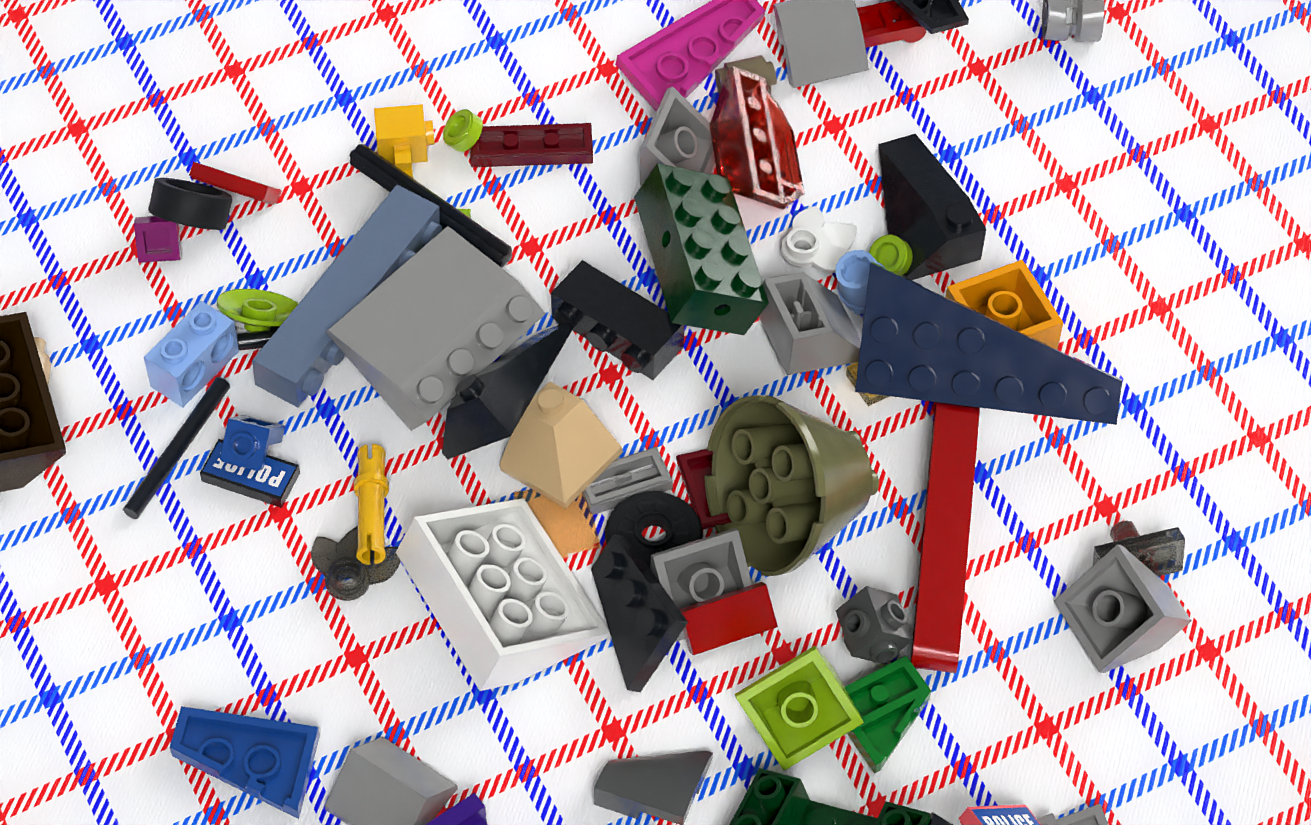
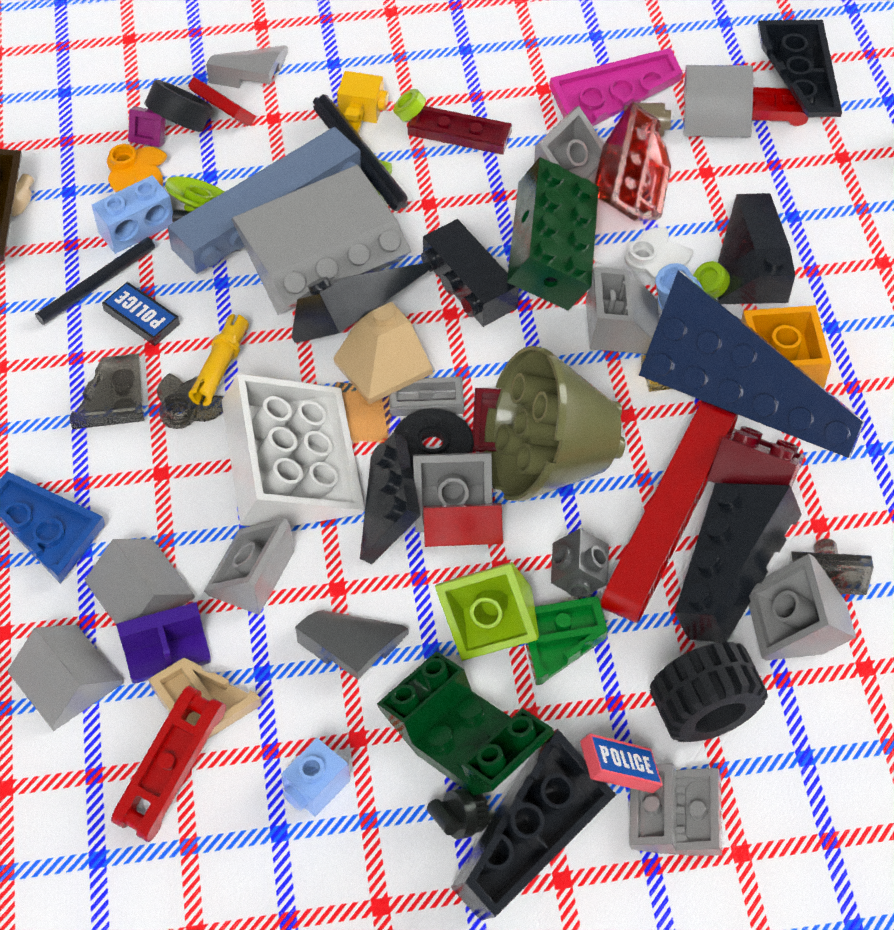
camera: 20 degrees right, 0 degrees up
blue bracket [220,415,285,471] -> none
none -> clear smoke wing [70,353,145,430]
none -> light orange plate [107,144,167,192]
none -> light grey slope [204,518,294,615]
none -> light grey slope [206,45,288,88]
none -> black tyre [649,642,768,742]
none -> black wedge [675,483,802,642]
none -> dark red slope [707,426,805,488]

